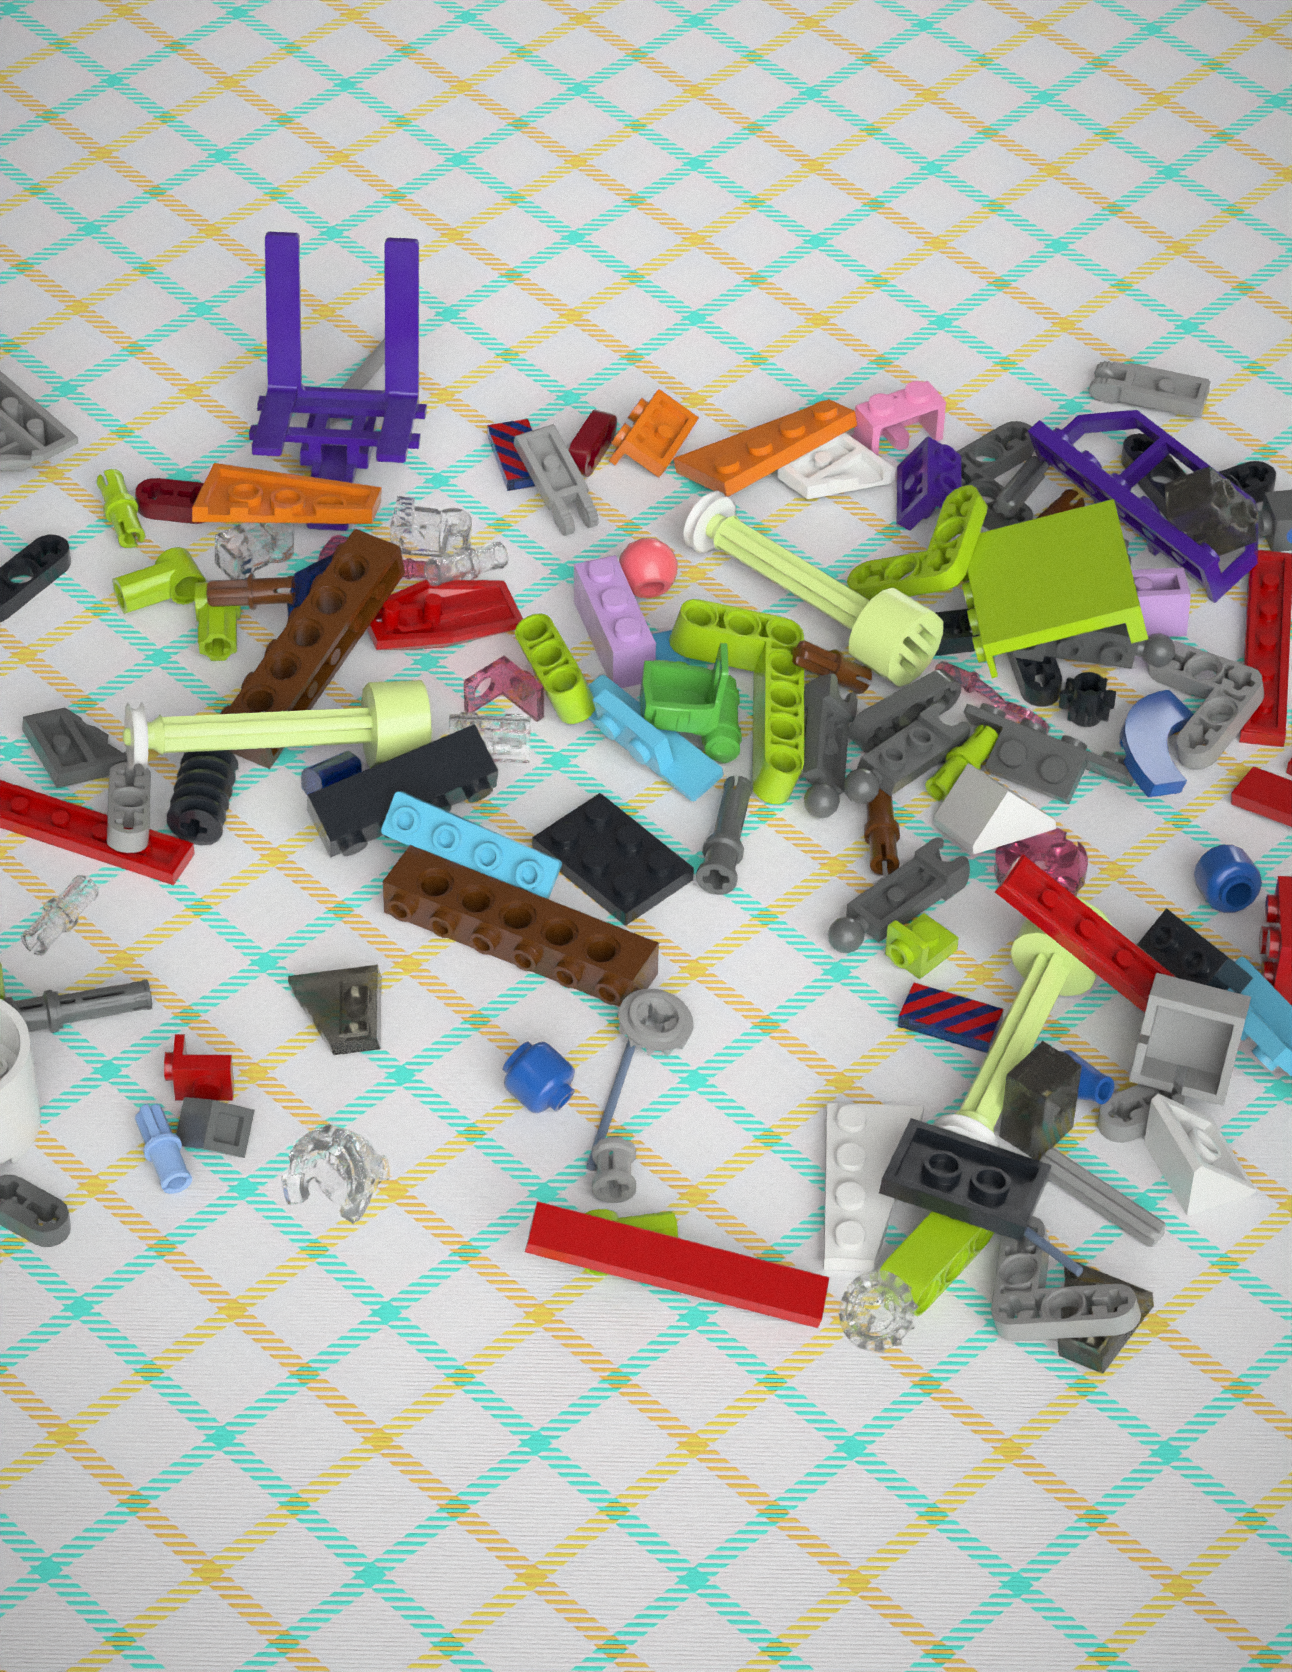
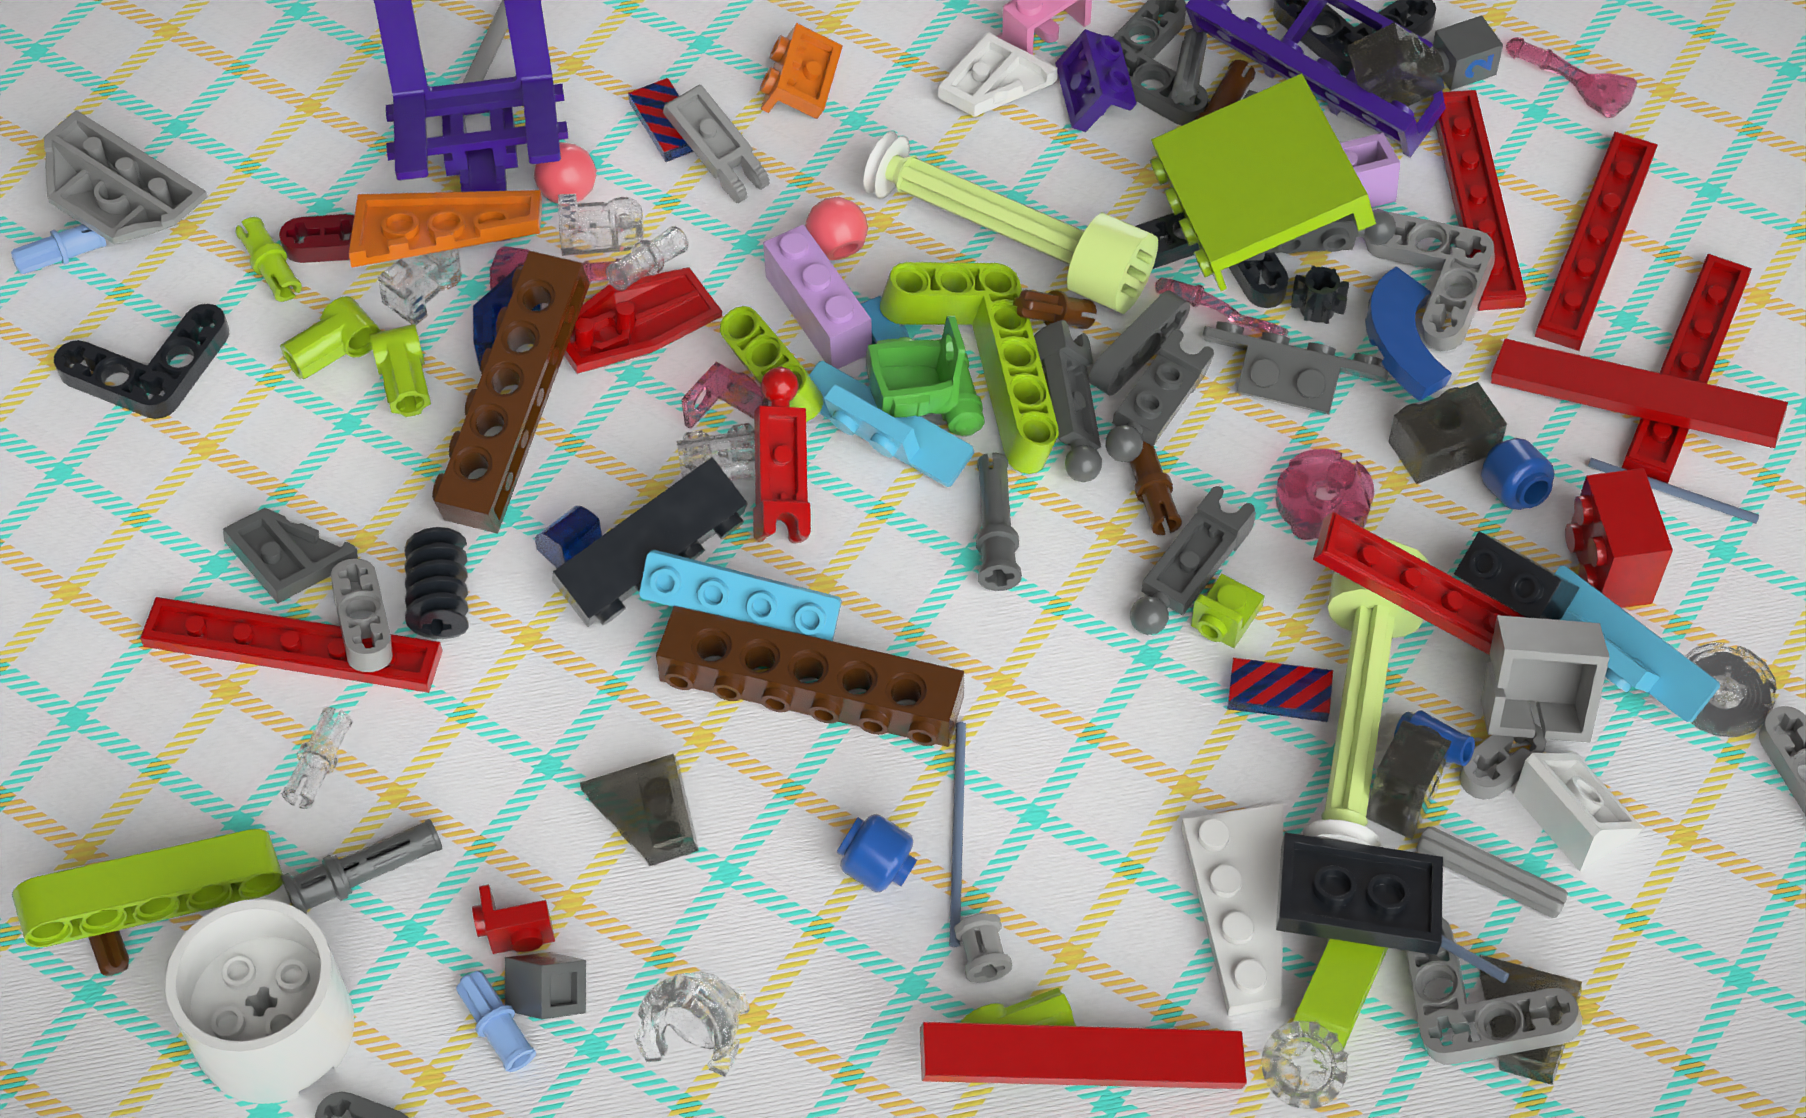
camera: 10 degrees left, 10 degrees up
yellowish green piece [123,680,432,770] -> none
reddish brown axle [206,574,296,610] -> none
black plate [532,793,694,926] -> none
dark red beam [568,409,617,477] -> none
light grey gear [617,989,693,1057] -> none
orange wing [673,399,857,497] -> none
lime beam [847,485,988,600] -> none
lime pin [925,725,999,802] -> none
white slope [933,763,1056,855] -> none
none -> coral piece [534,142,597,205]
none -> red plate [753,366,811,544]
none -> clear smoke brick [1388,382,1507,484]

